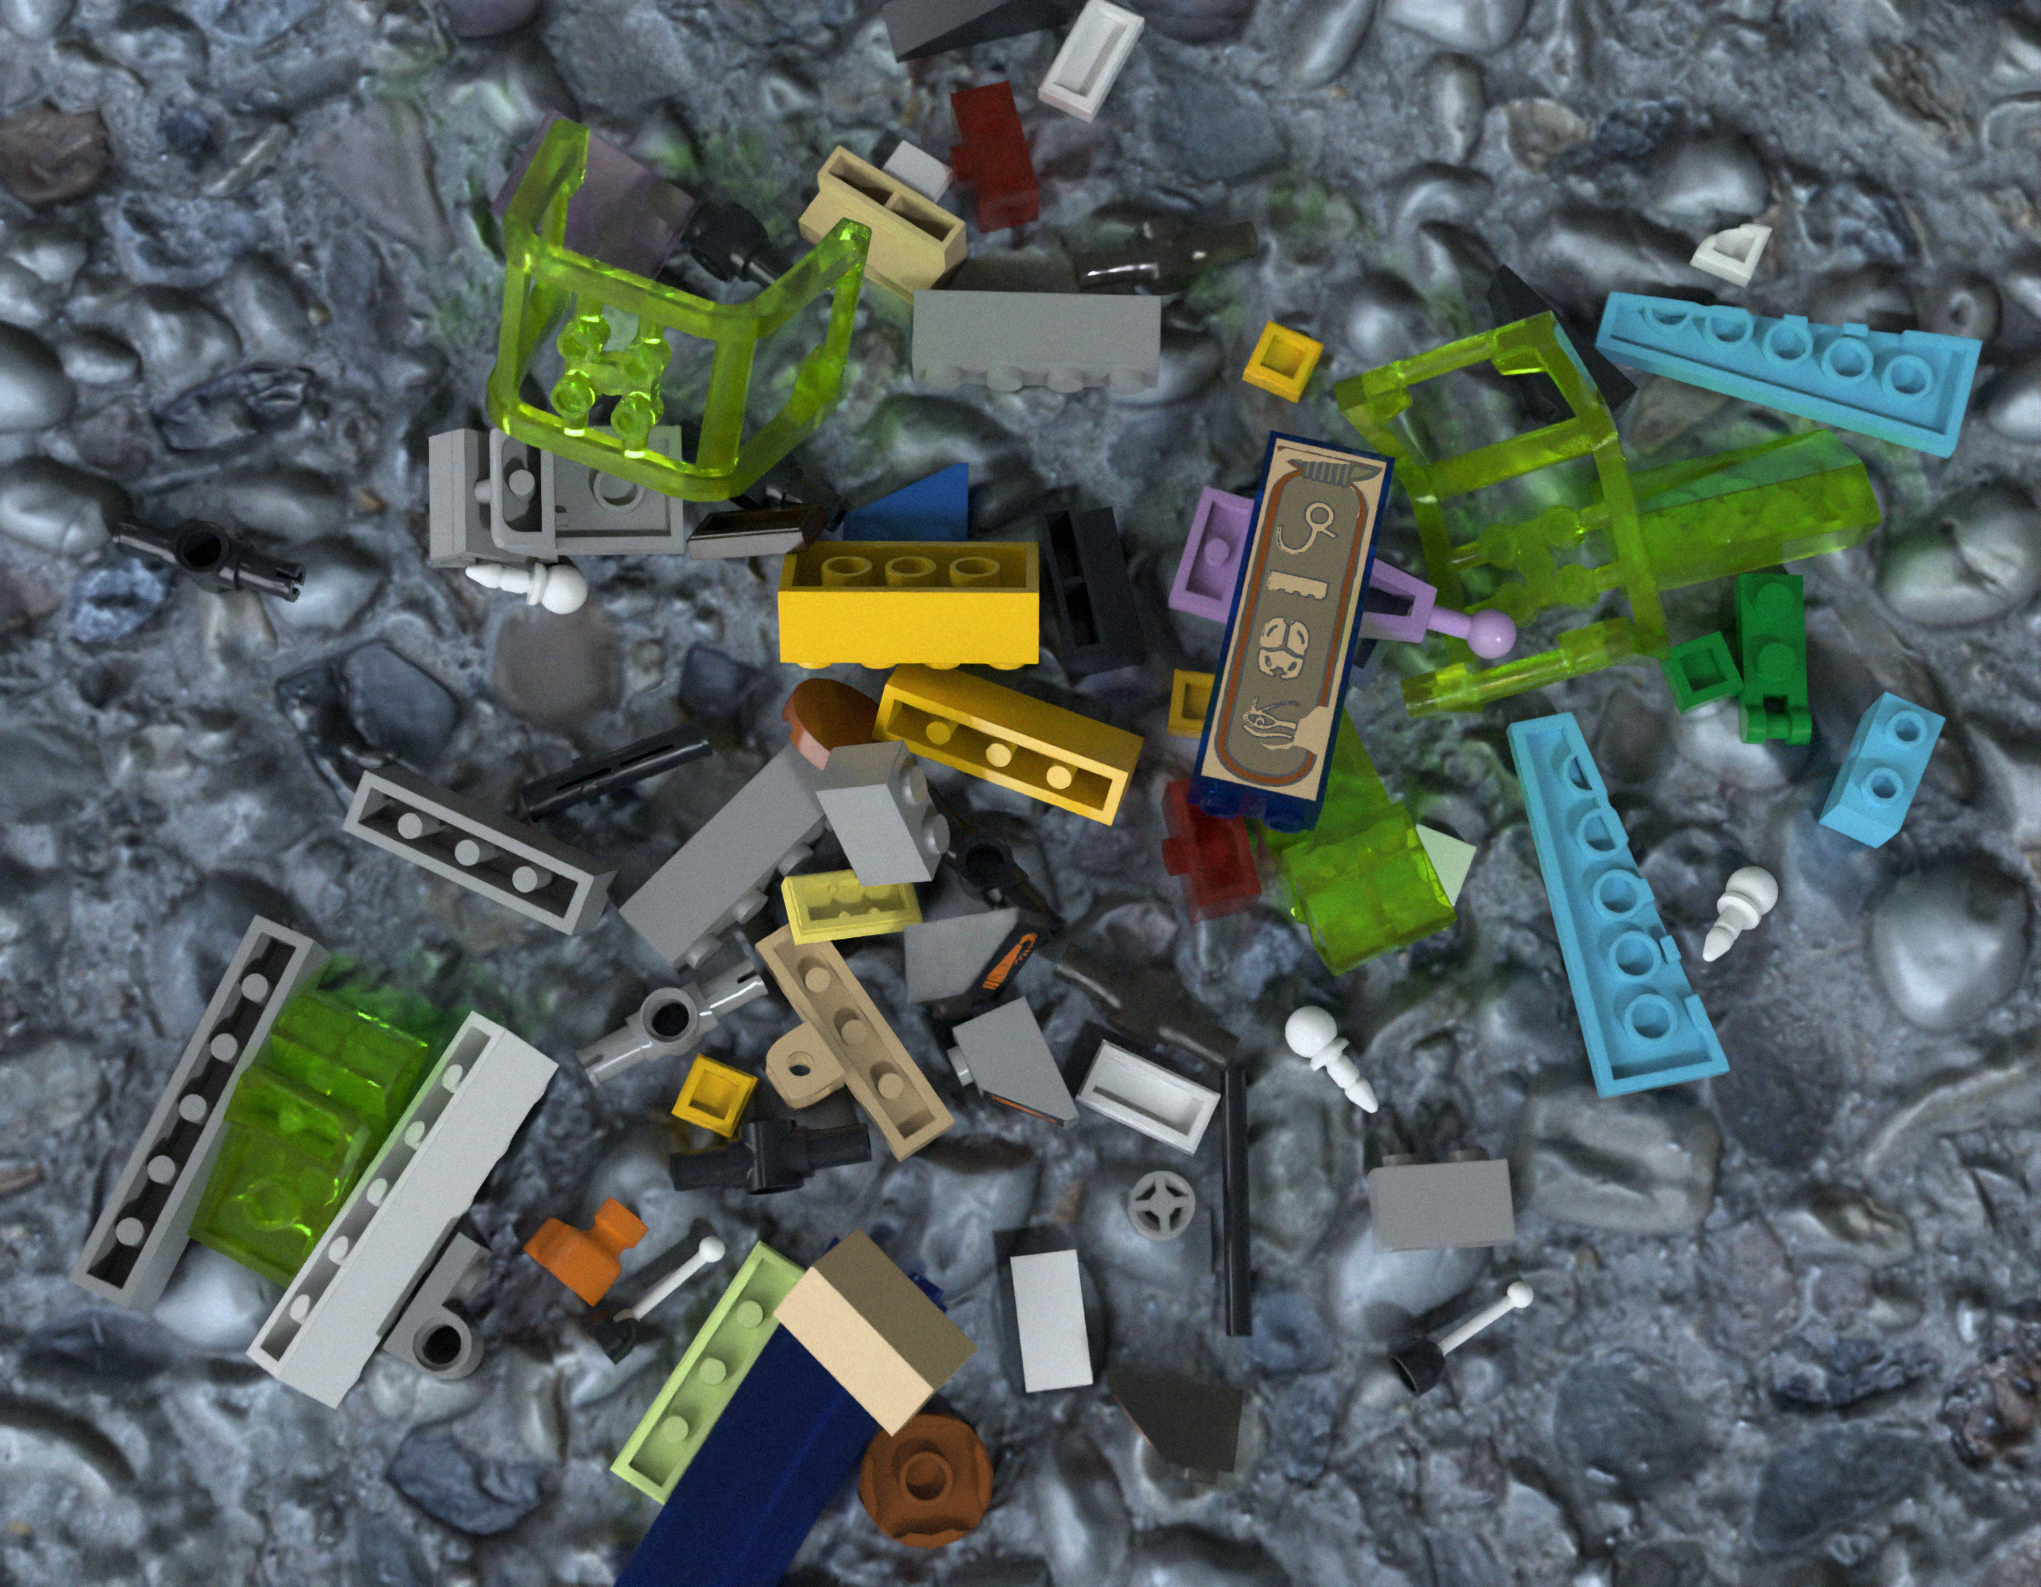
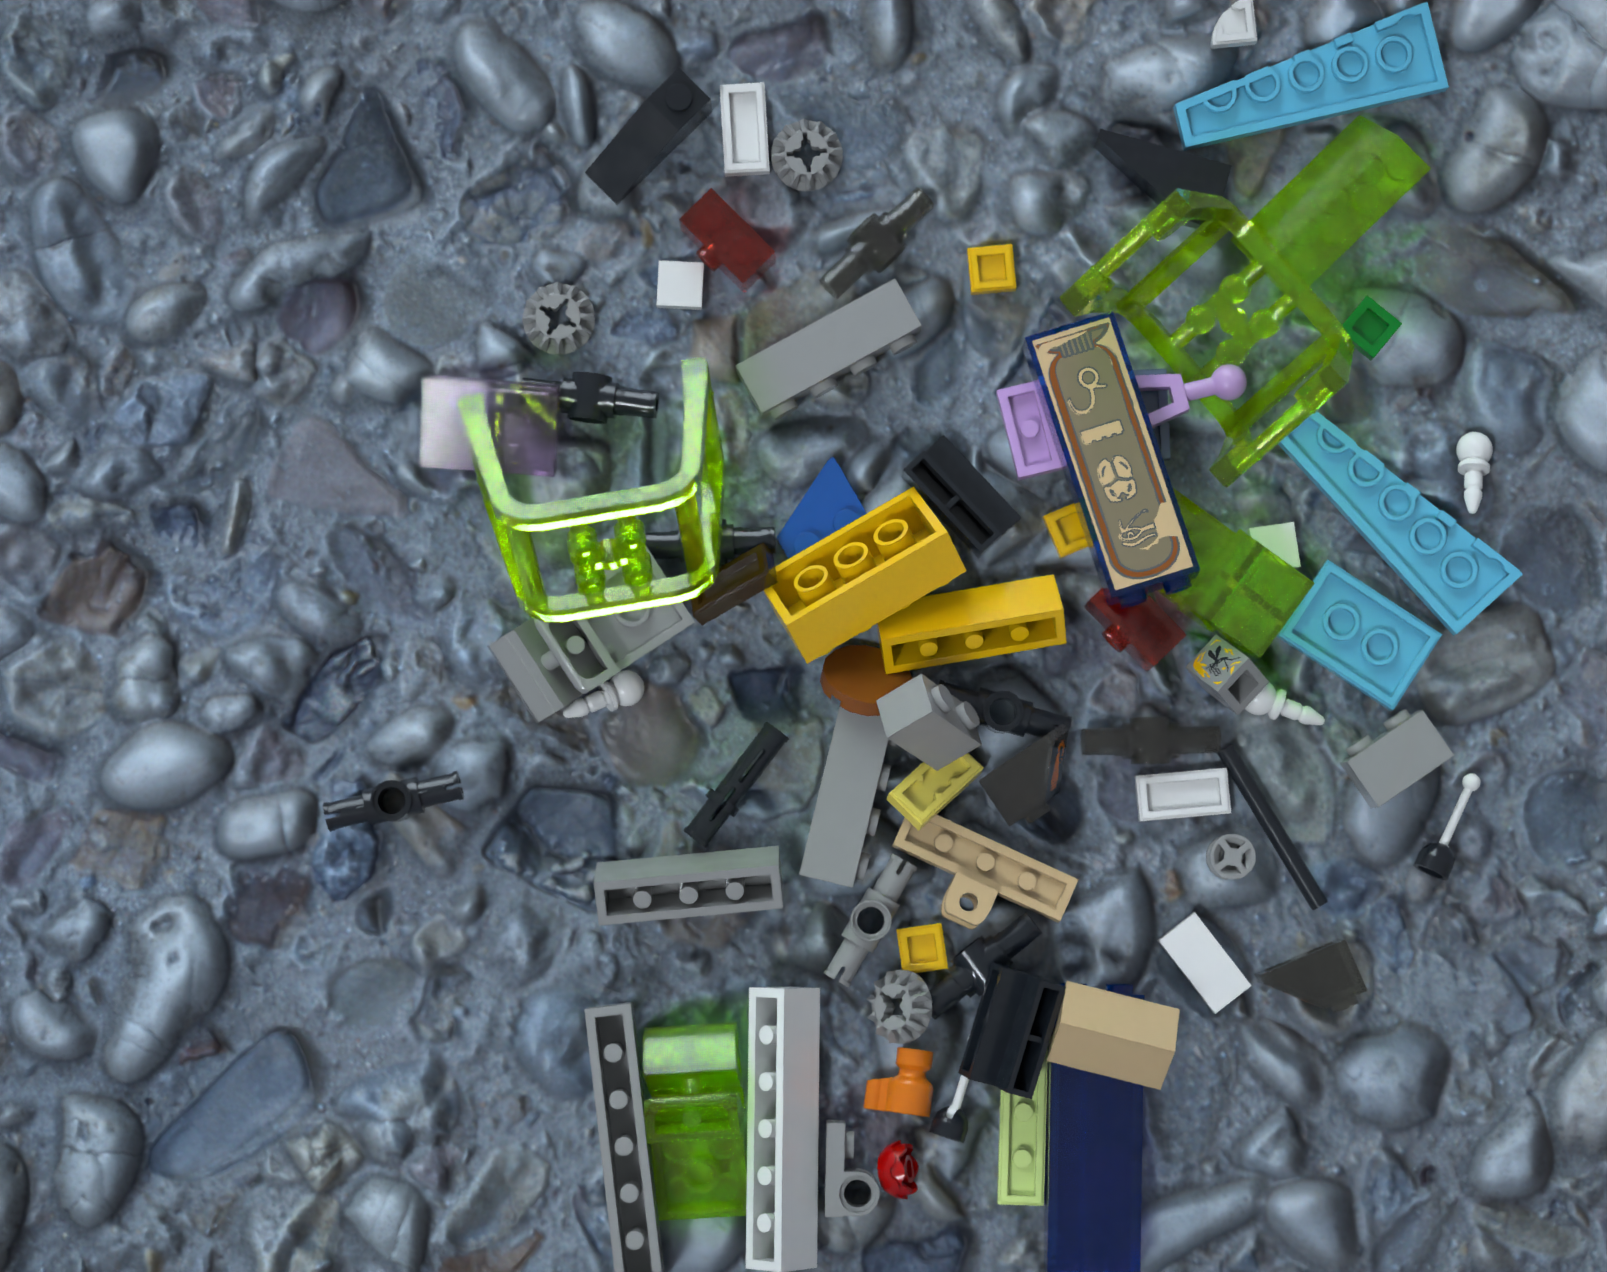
camera: 30 degrees left, 10 degrees up
tan piece [798,145,967,306] -> none
dark orange tile [859,1411,994,1549] -> none
light grey slope [947,996,1079,1129] -> none
green plate [1734,573,1812,746] -> none
medium azure brick [1818,692,1946,849] -> none
none -> light grey gear [522,282,595,355]
none -> light grey gear [771,118,843,191]
none -> light grey gear [867,970,932,1044]
none -> red plate [877,1140,919,1199]
none -> black piece [958,962,1066,1099]
none -> light grey brick [1185,634,1269,715]
none -> medium azure tile [1276,560,1443,711]

